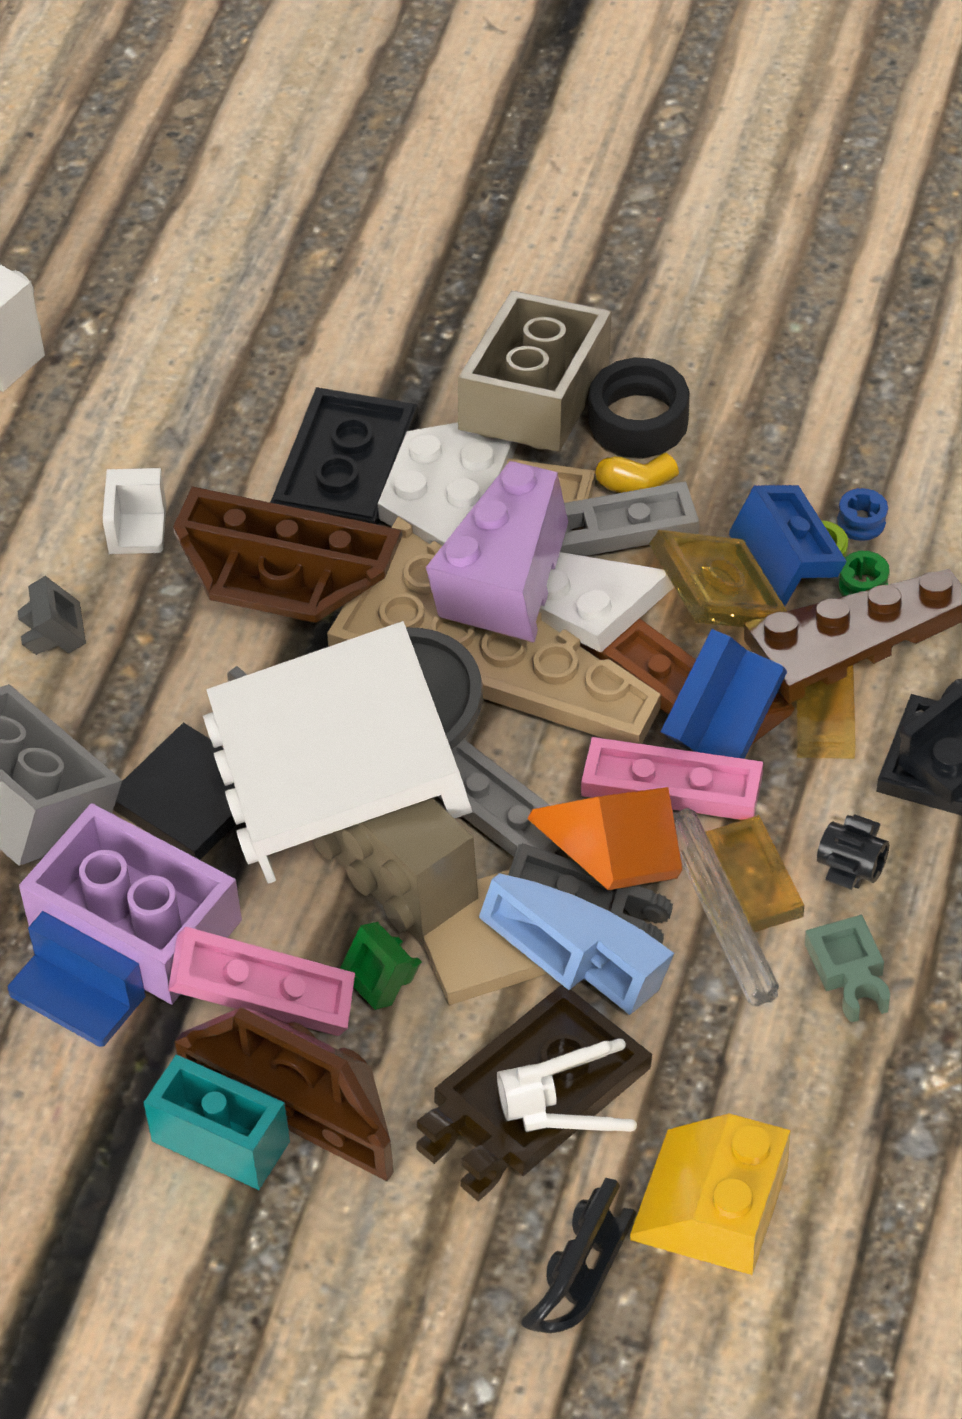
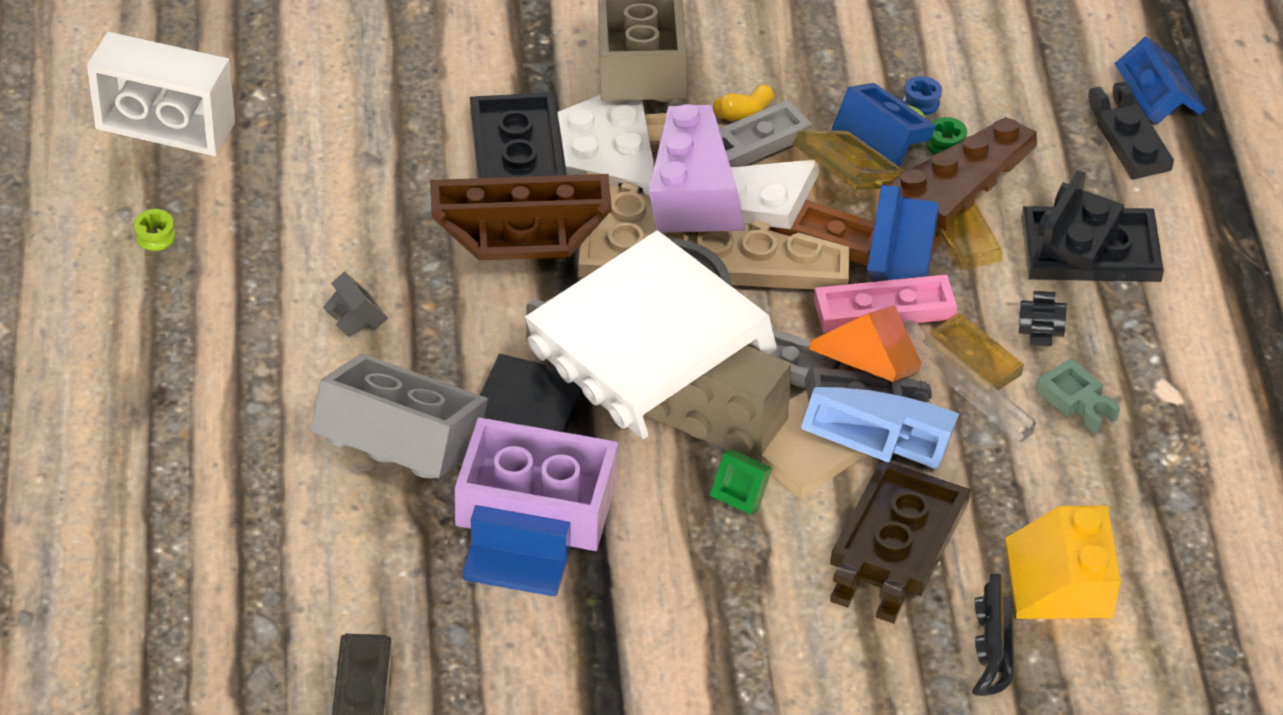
camera: 25 degrees left, 5 degrees down
white panel [103,468,166,554] -> none
teal brick [144,1054,290,1190] -> none
bright pink plate [168,926,355,1036] -> none
reddish brown wedge [175,1007,394,1181] -> none
white plant [497,1039,637,1132] -> none
black tyre [588,357,690,458] -> none

